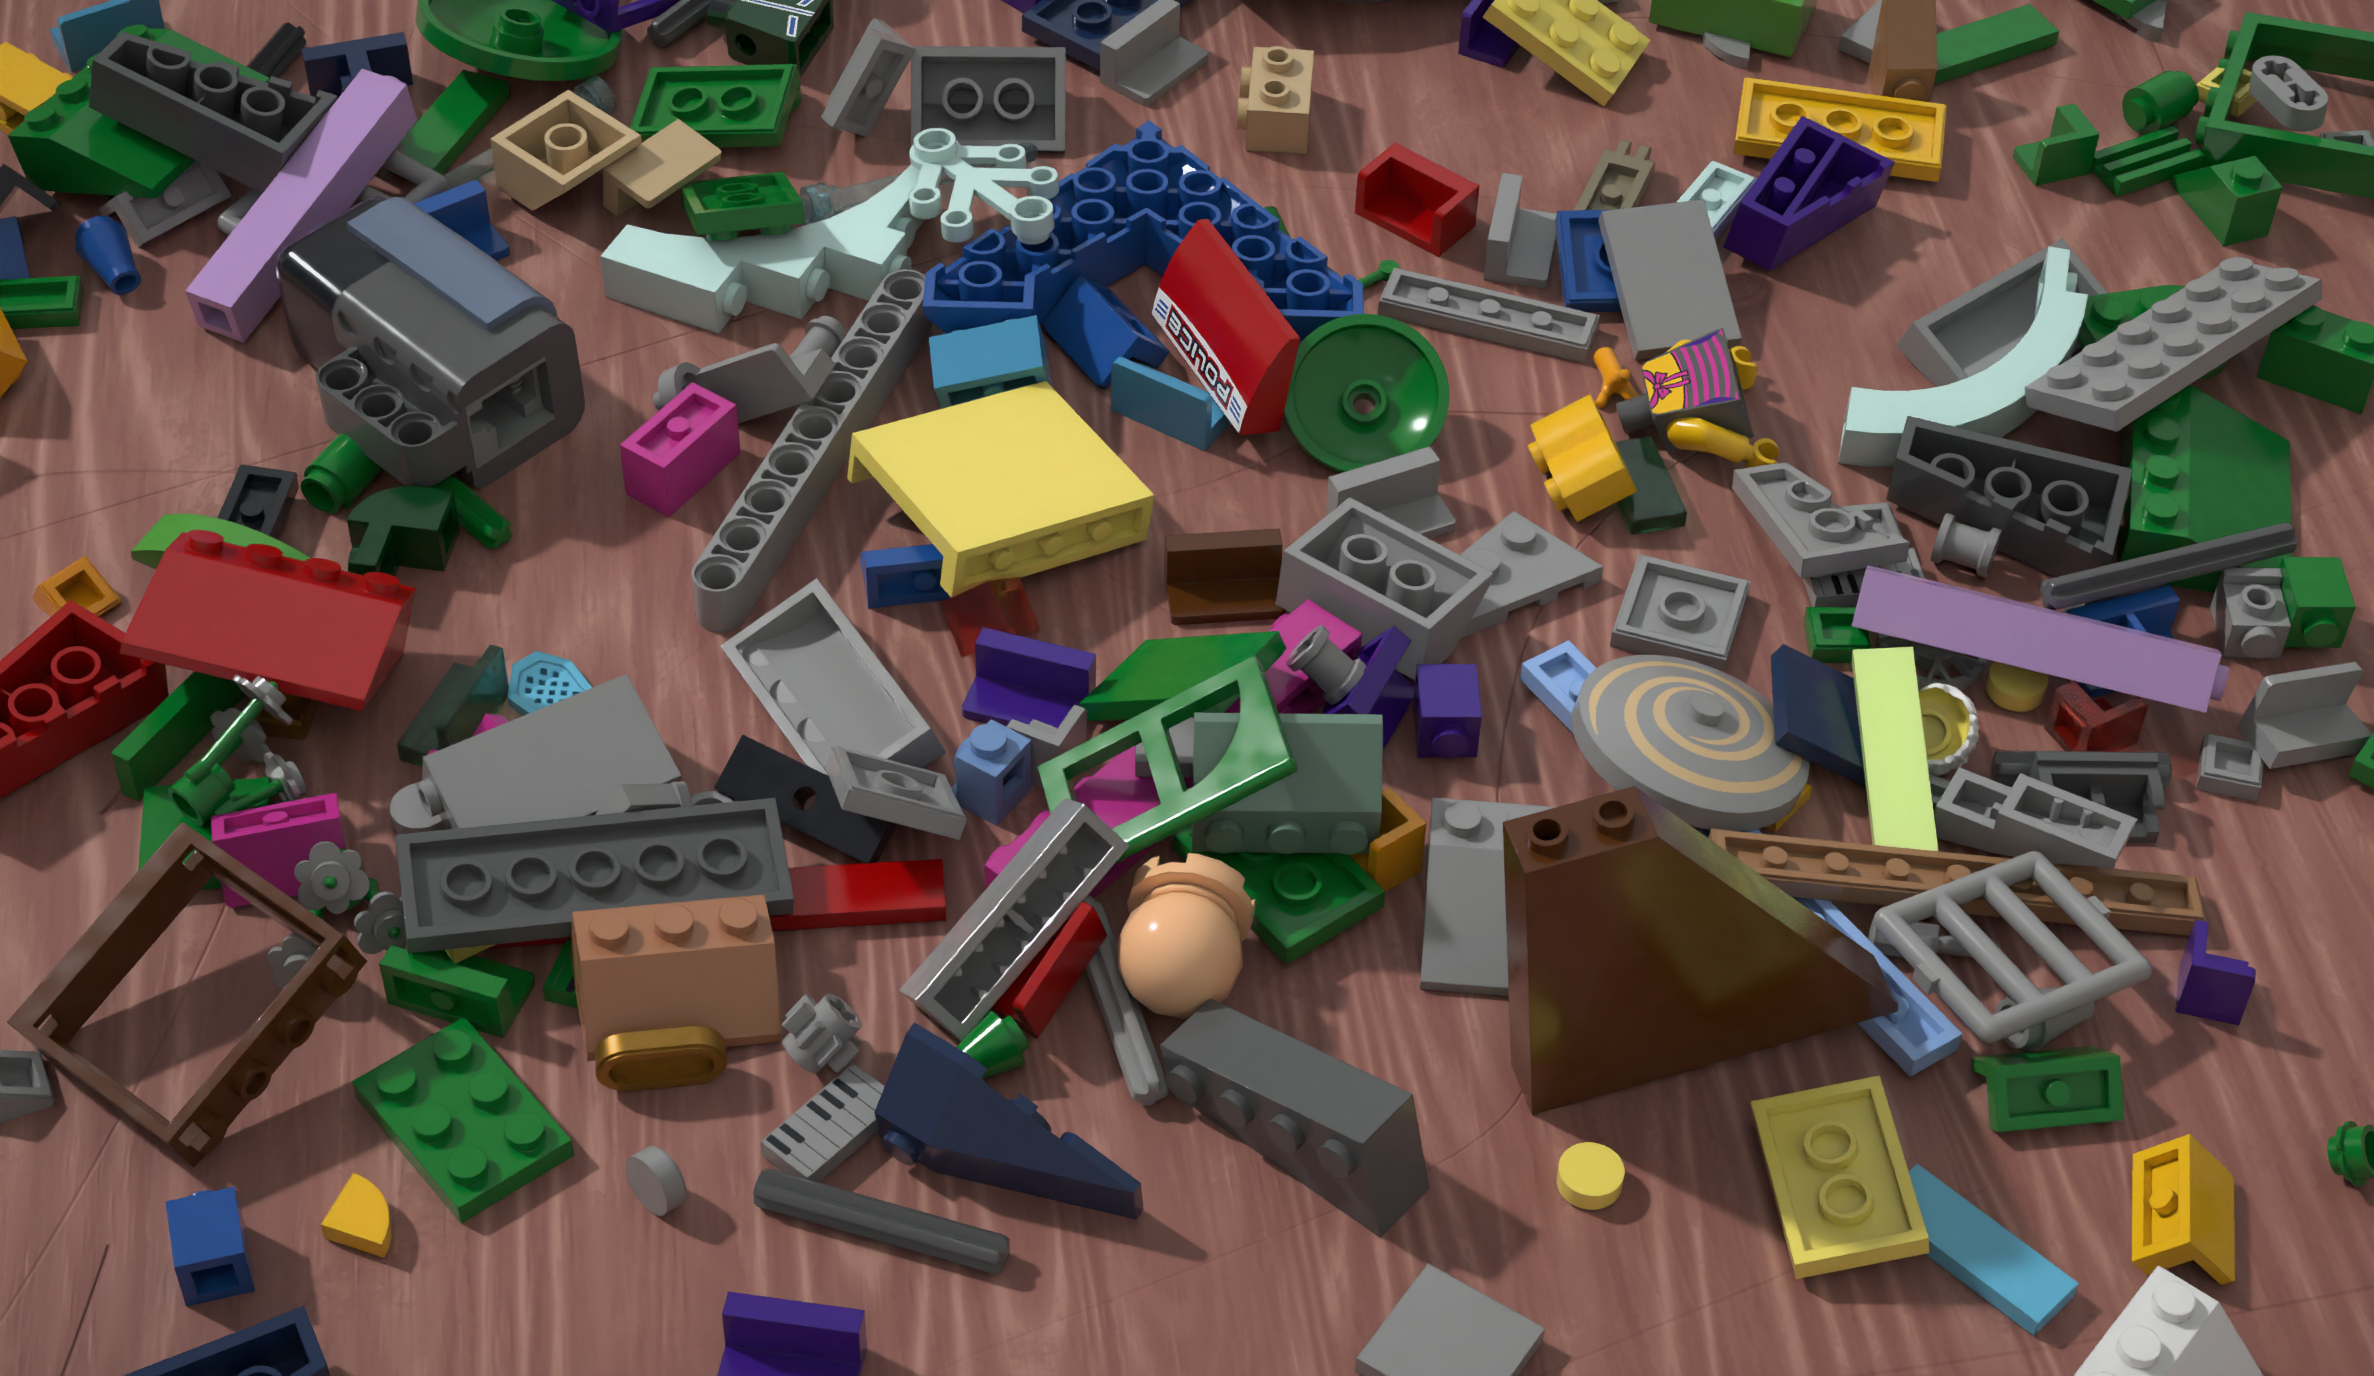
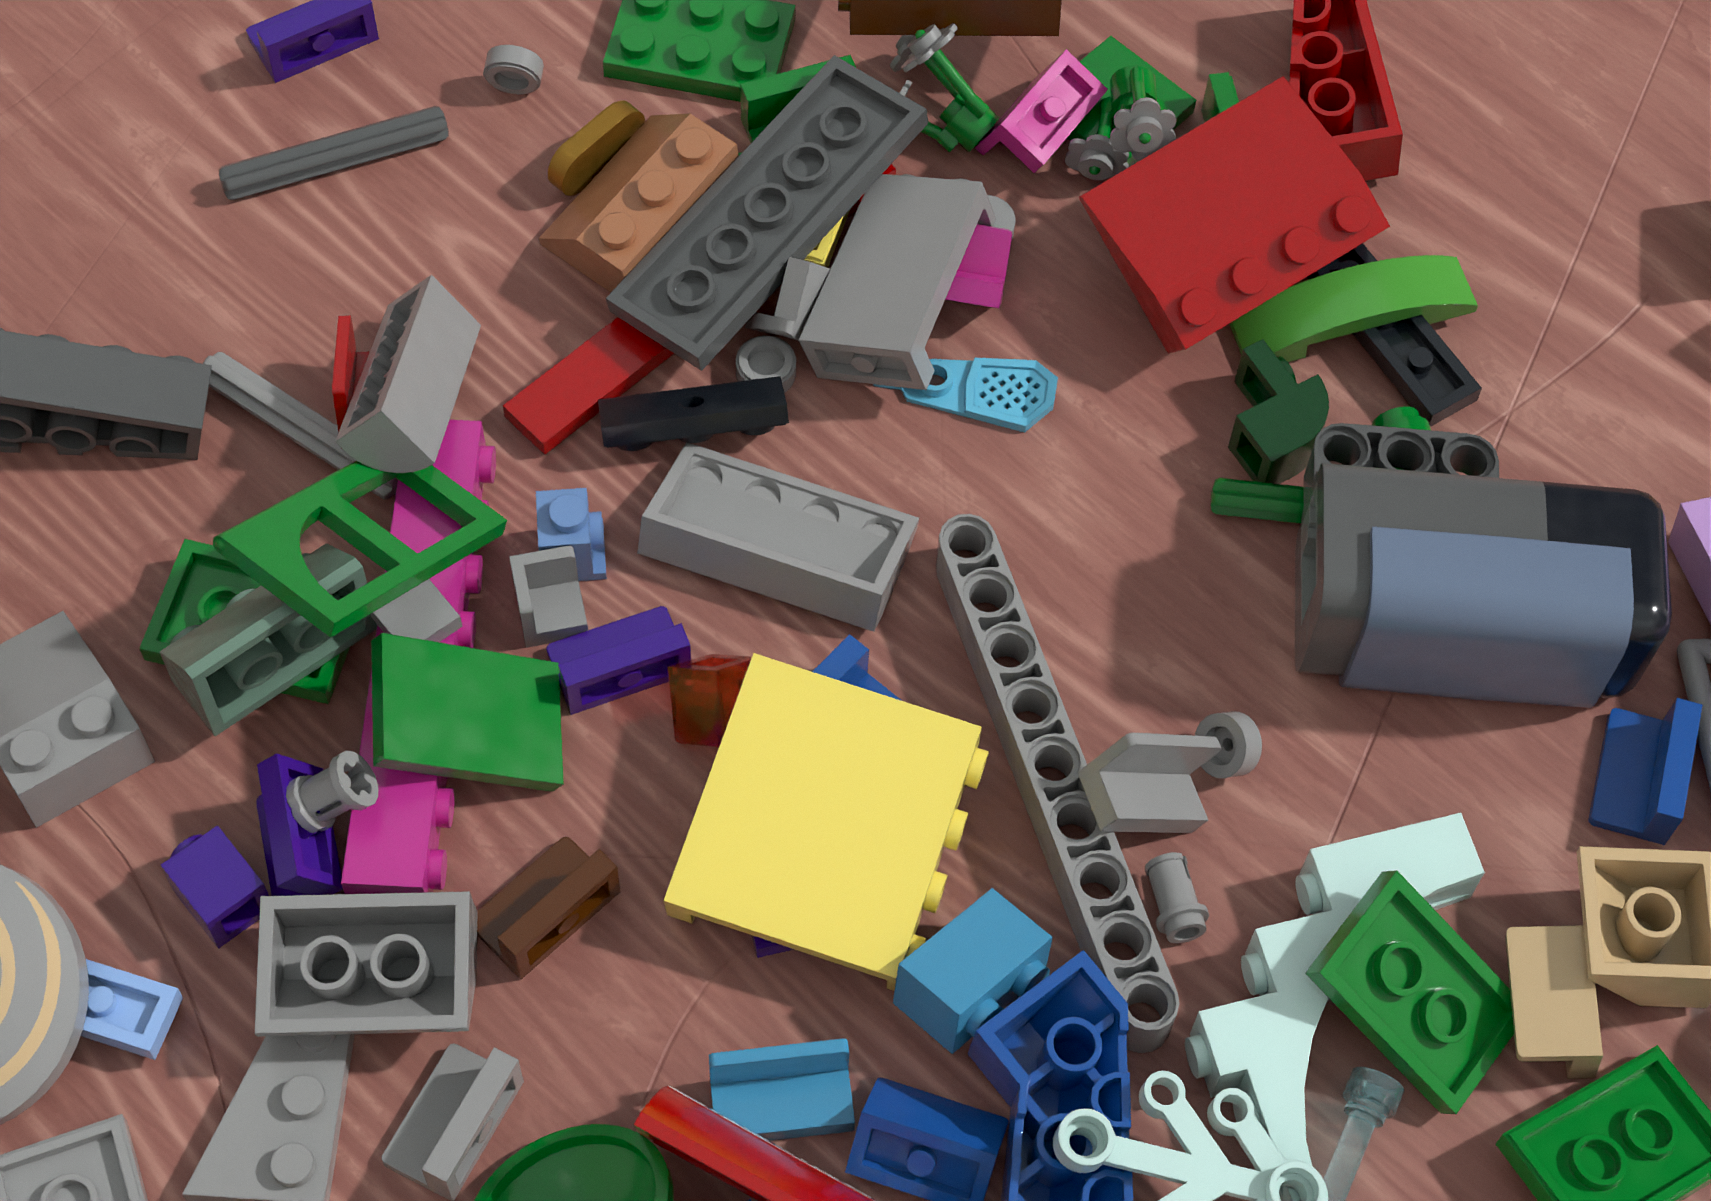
camera: 140 degrees right, 15 degrees up
light orange slope [32,555,122,617] -> none
clear green panel [397,645,509,767] -> none
dark pink panel [620,382,741,517] -> none
light grey tile [760,1063,885,1182] -> none
light grey gear [782,993,862,1074] -> none
light grey tile [825,746,967,840] -> none
dark blue wedge [874,1022,1144,1219] -> none
green cone [957,1011,1029,1079] -> none
light nougat tile [1117,853,1256,1019] -> none
light orange panel [1349,787,1426,892] -> none

